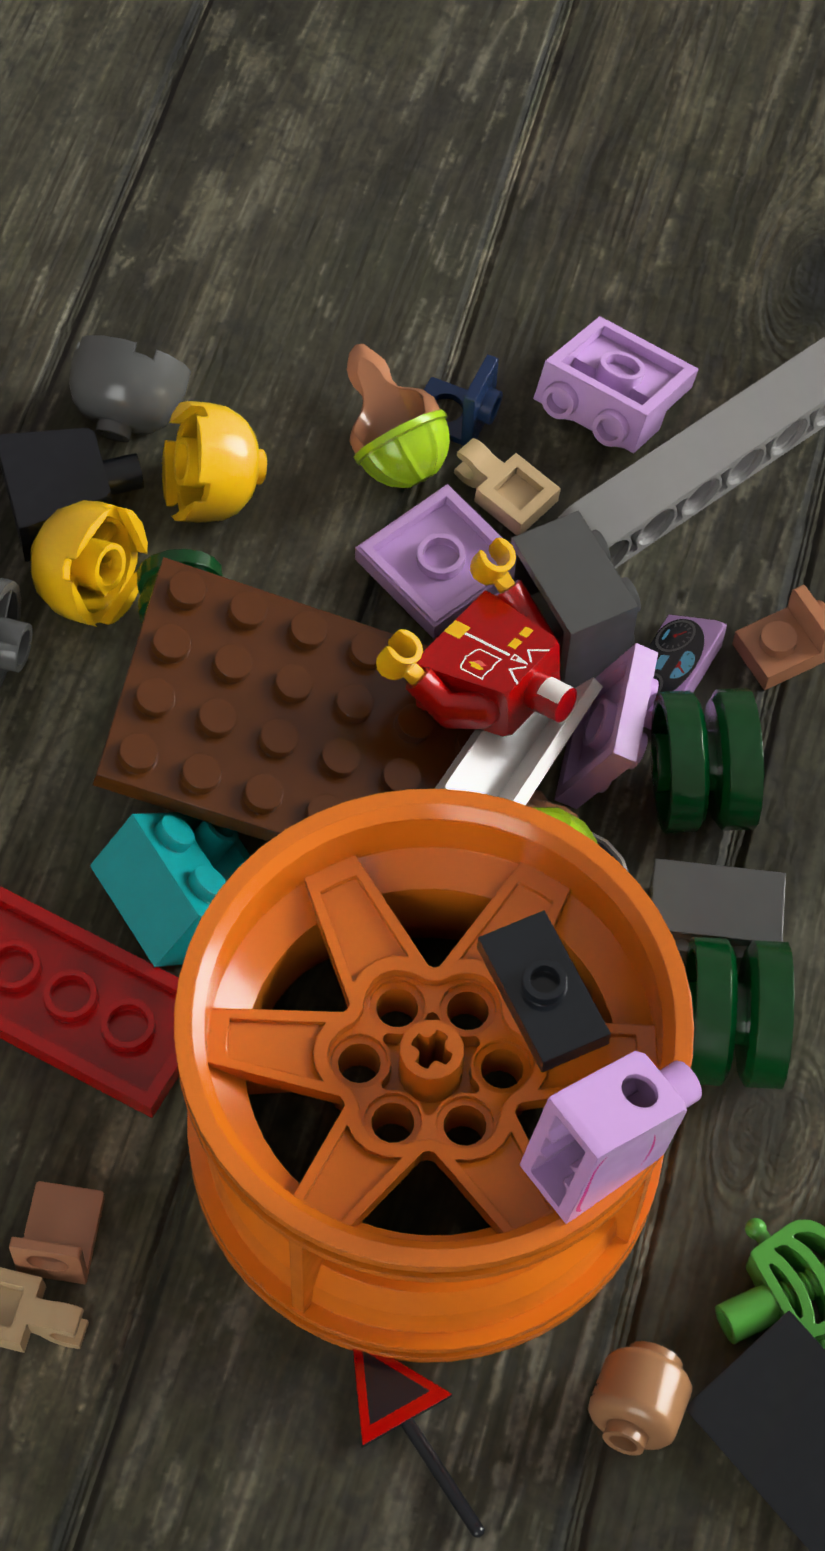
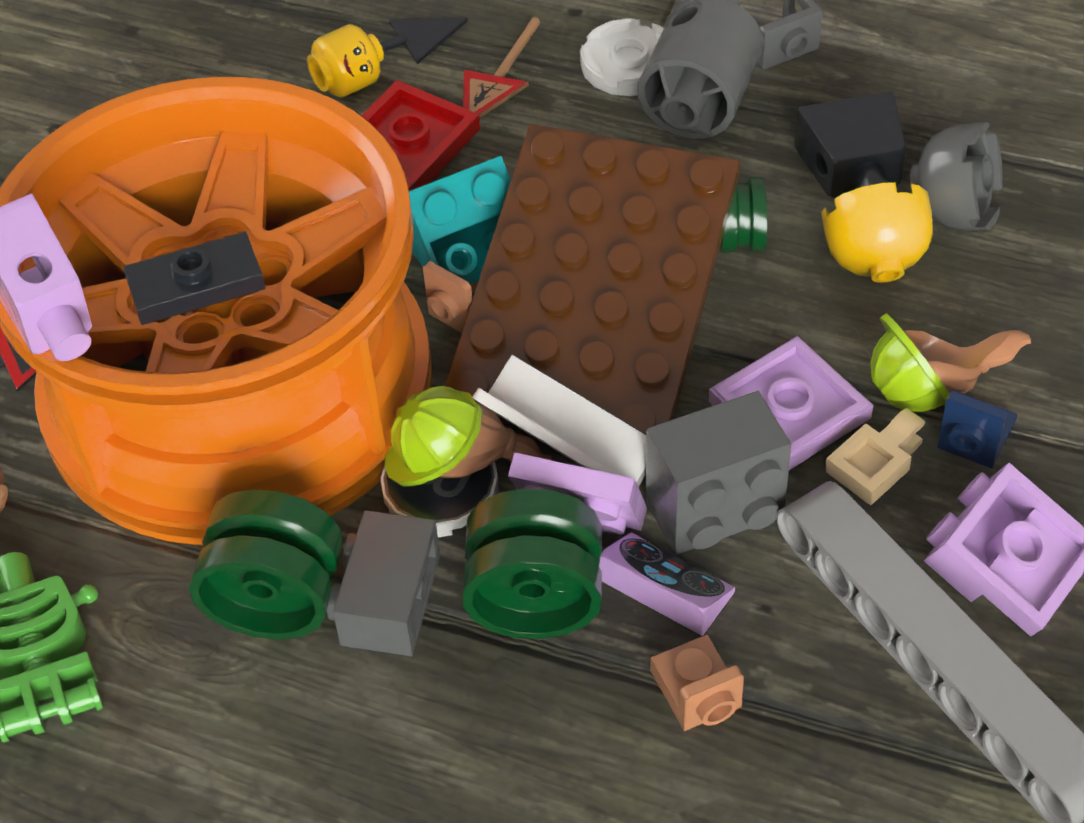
camera: 100 degrees right, 10 degrees down
yellow cylinder [31,500,148,627] -> none
red torso [376,537,577,737] -> none

